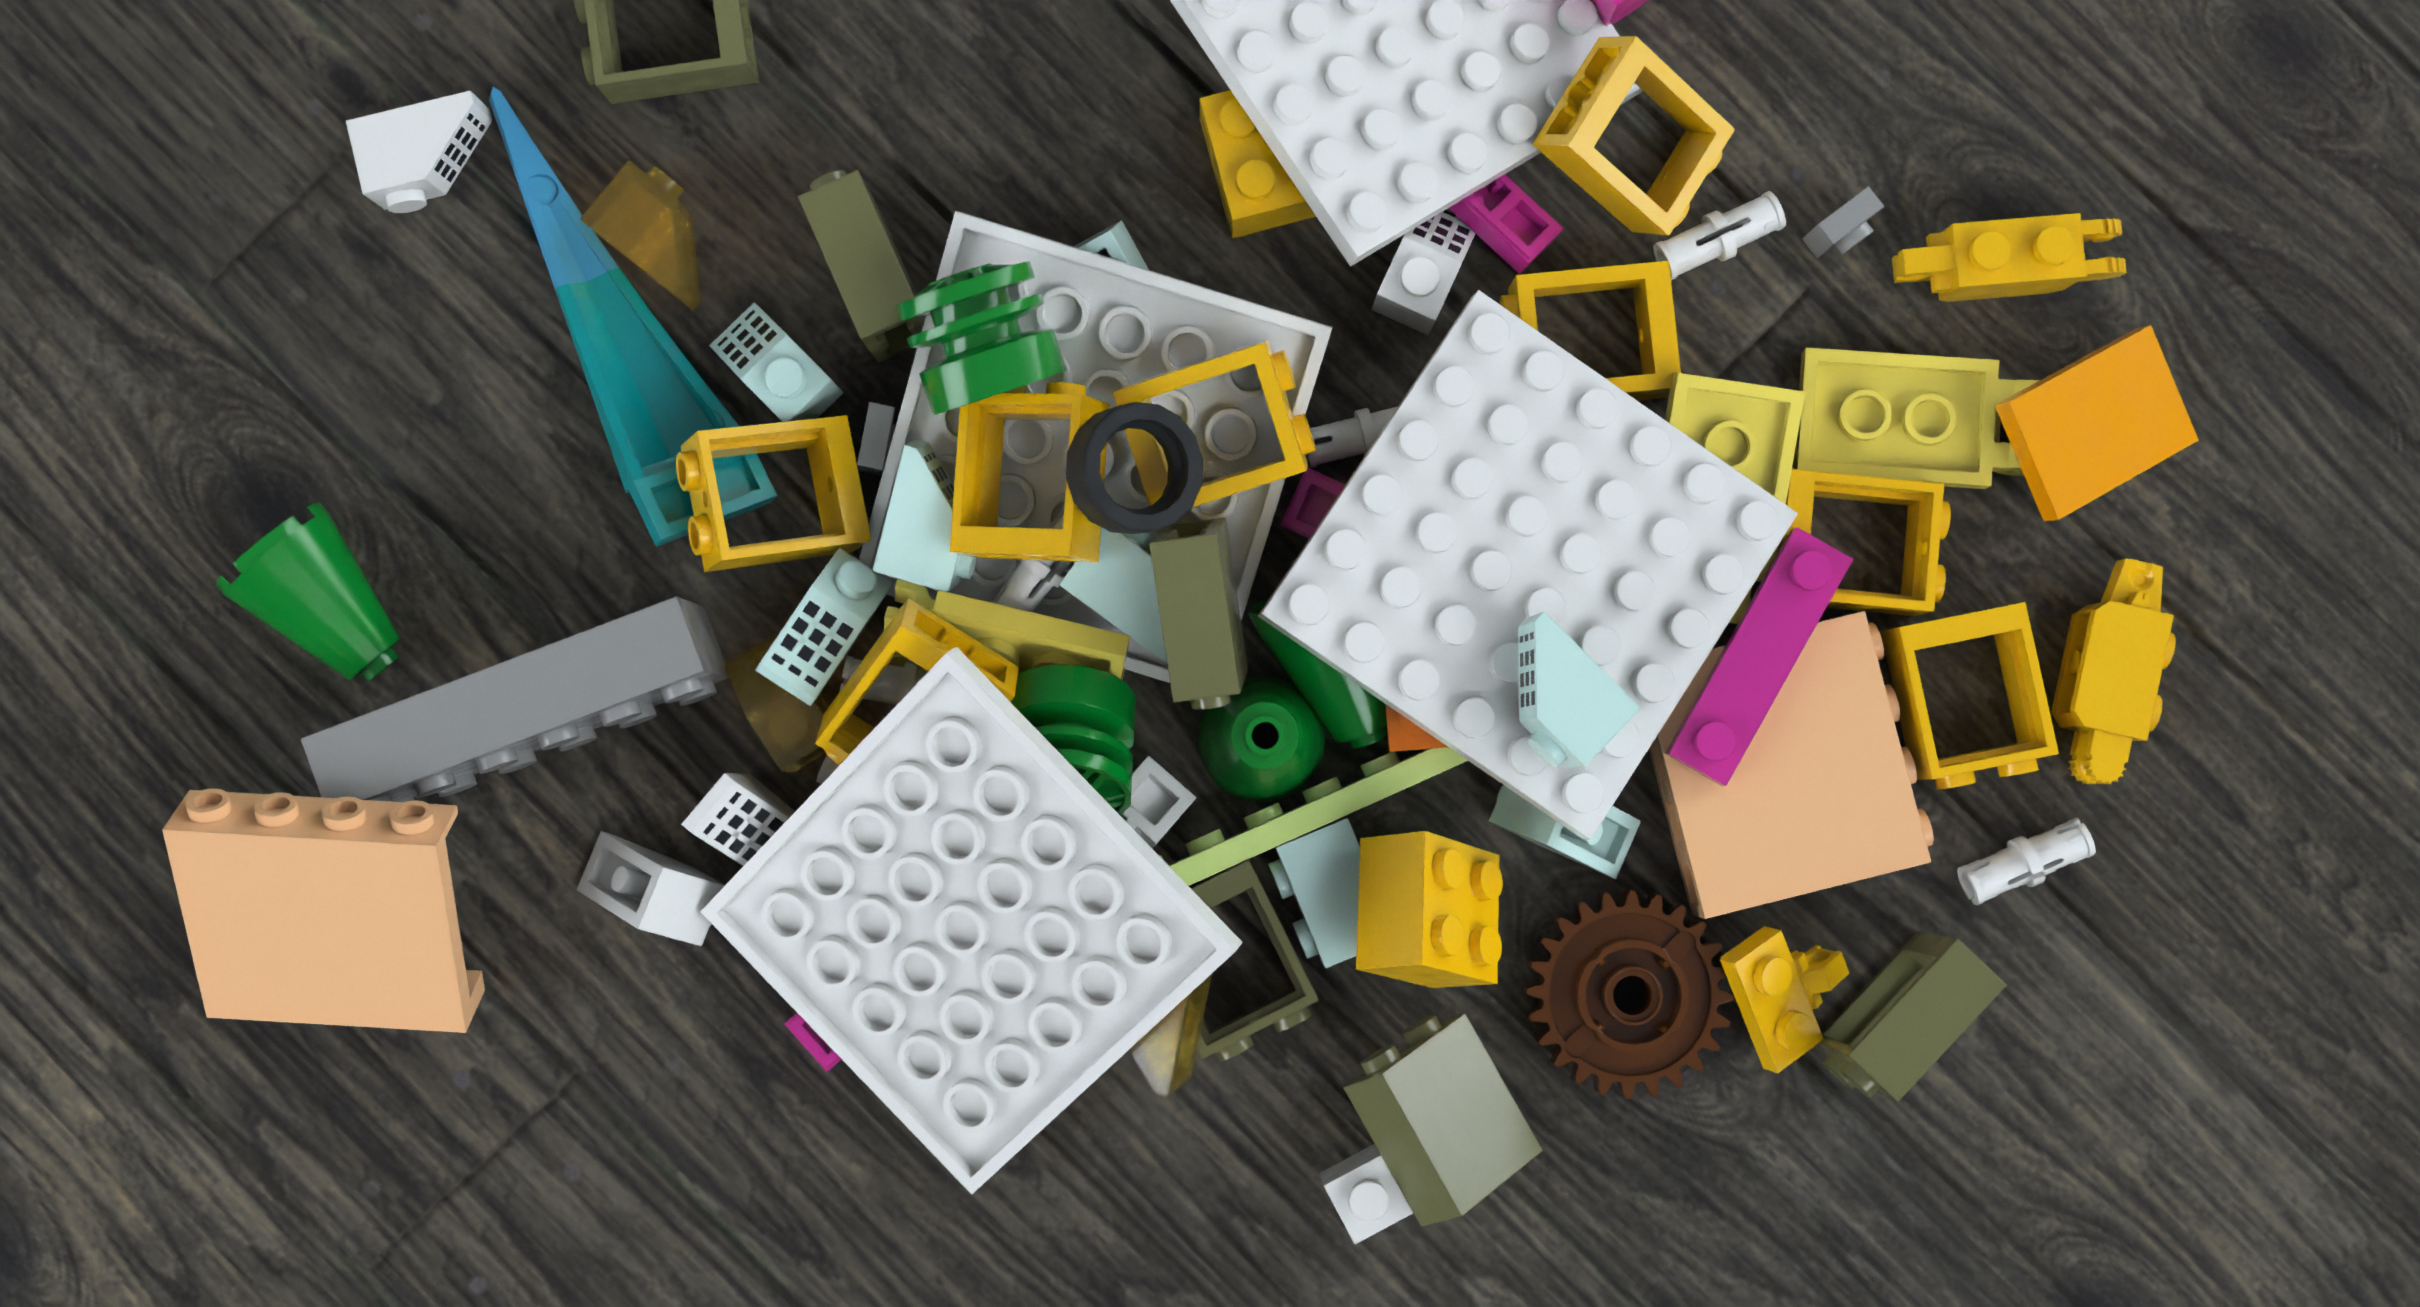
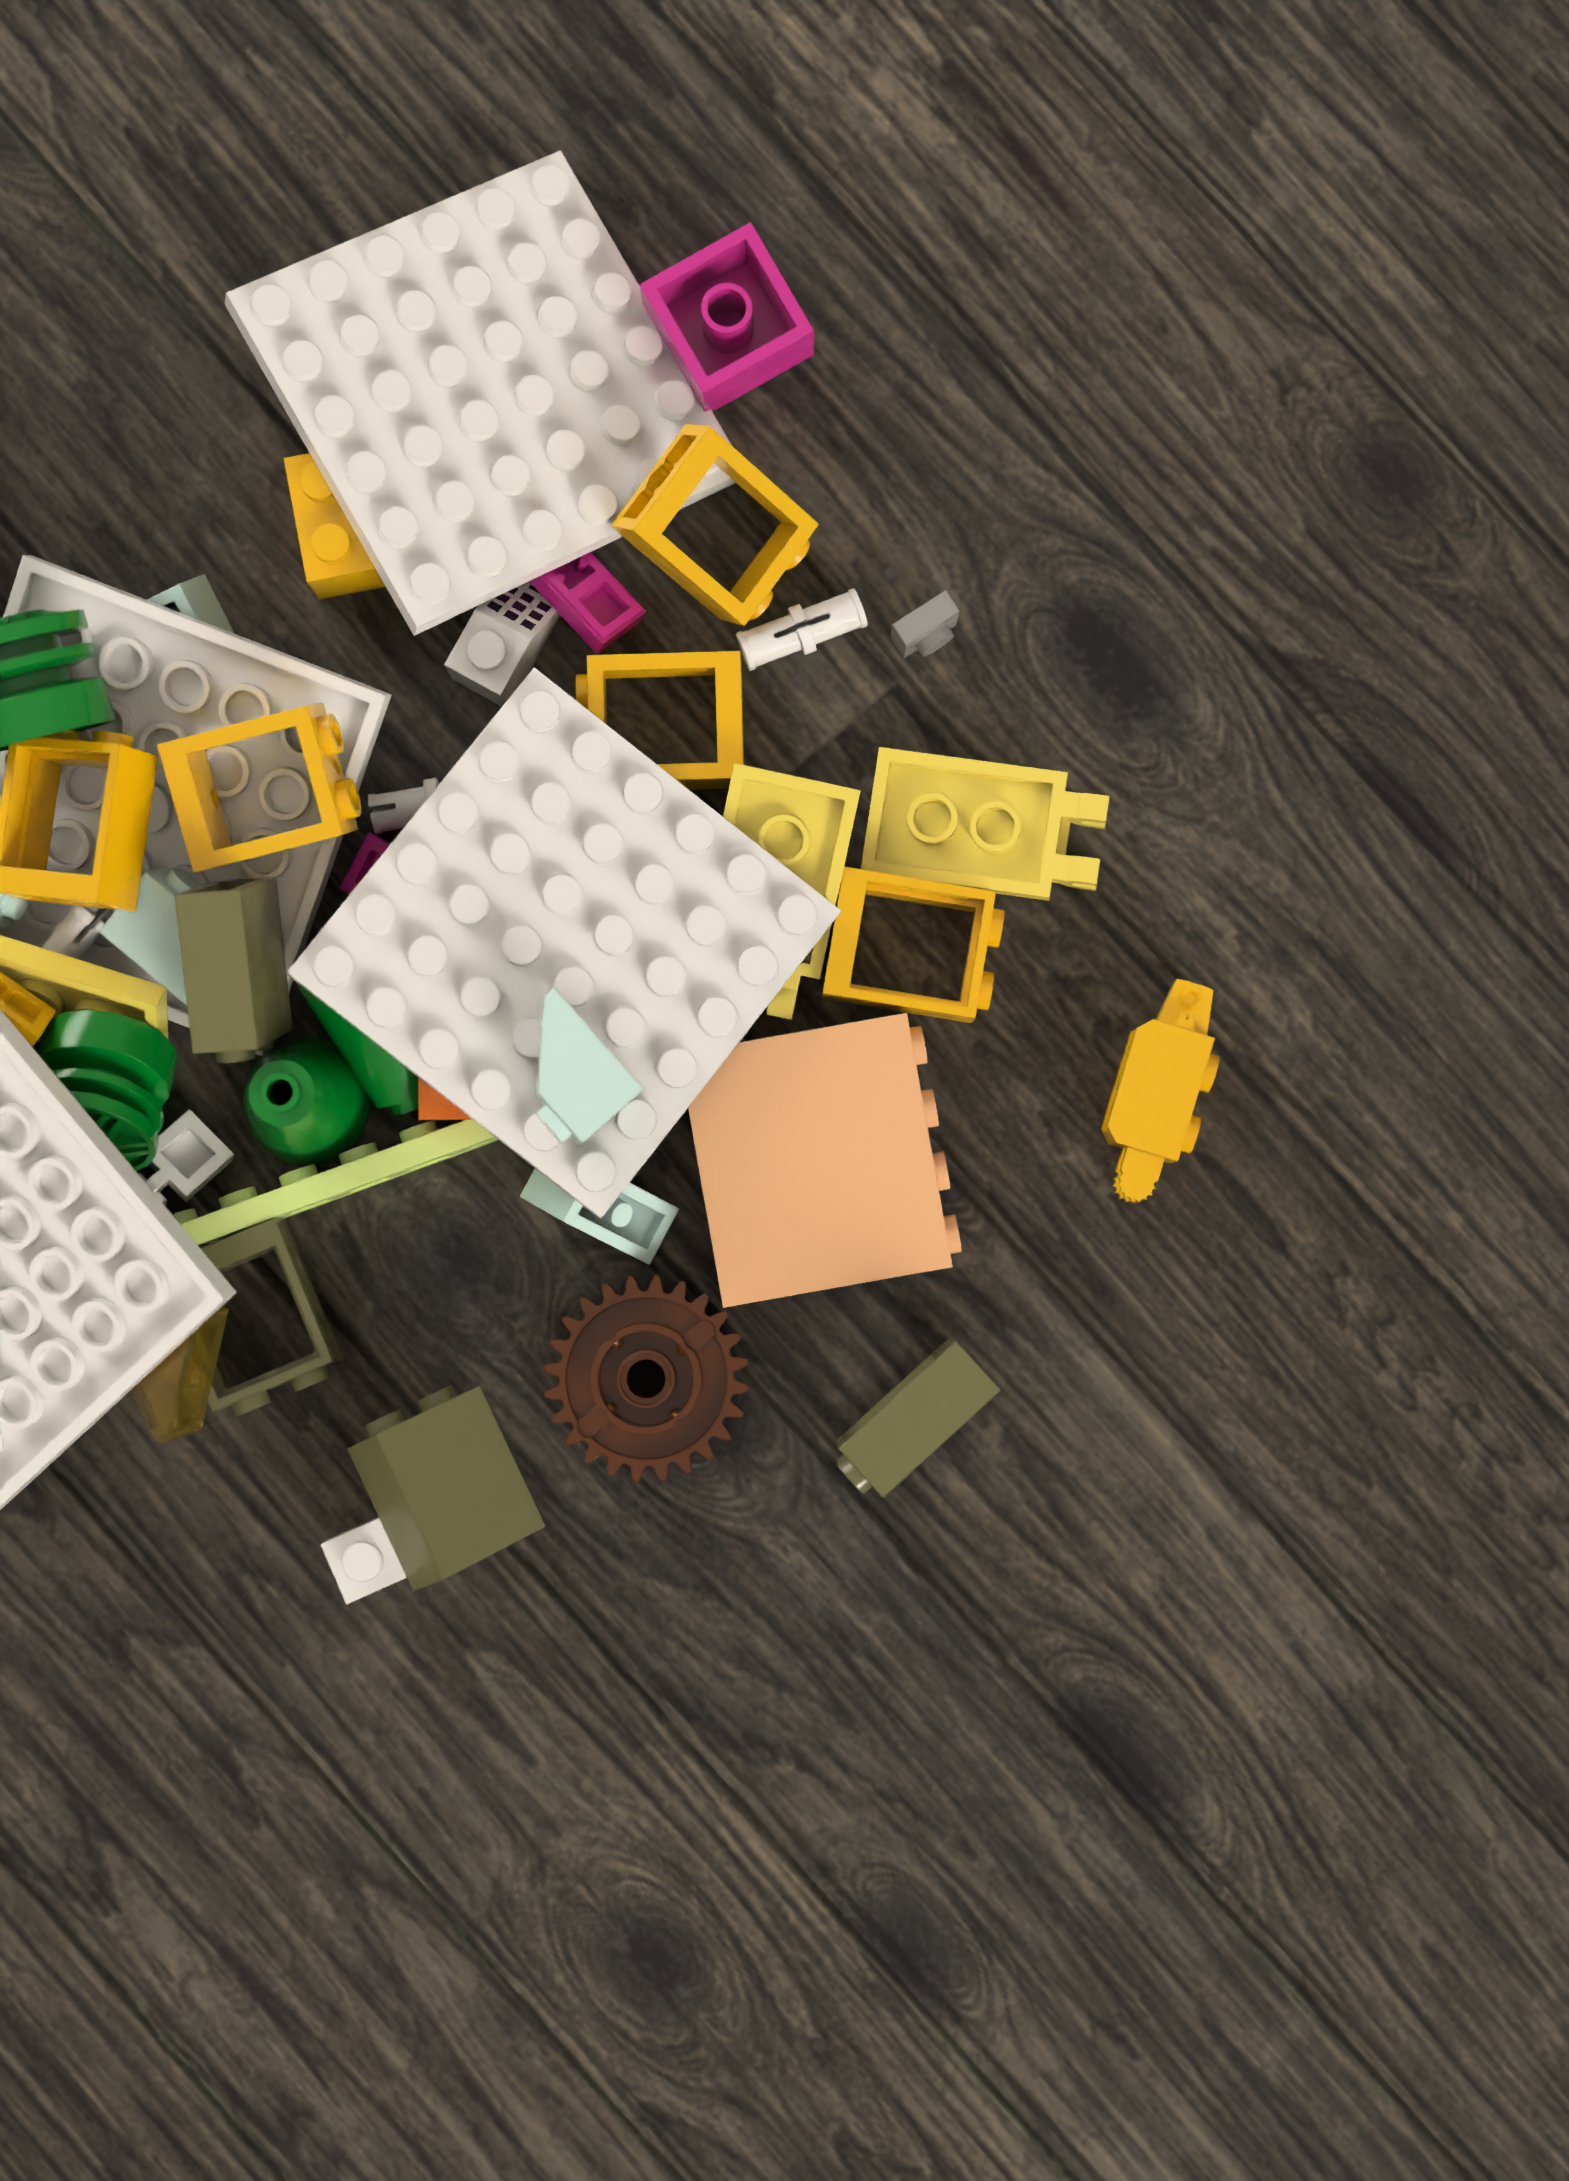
camera: 10 degrees right, 0 degrees up
black tyre [1066,402,1203,534] -> none
light aqua brick [1268,817,1360,969] -> none
yellow brick [1356,831,1503,988] -> none
dark pink plate [1665,527,1853,786] -> none
yellow hinge [1720,926,1850,1073] -> none
yellow window [1881,602,2059,790] -> none
yellow hinge [1892,213,2127,302] -> none
white pin [1957,818,2096,905] -> none
light orange tile [1994,325,2199,522] -> none

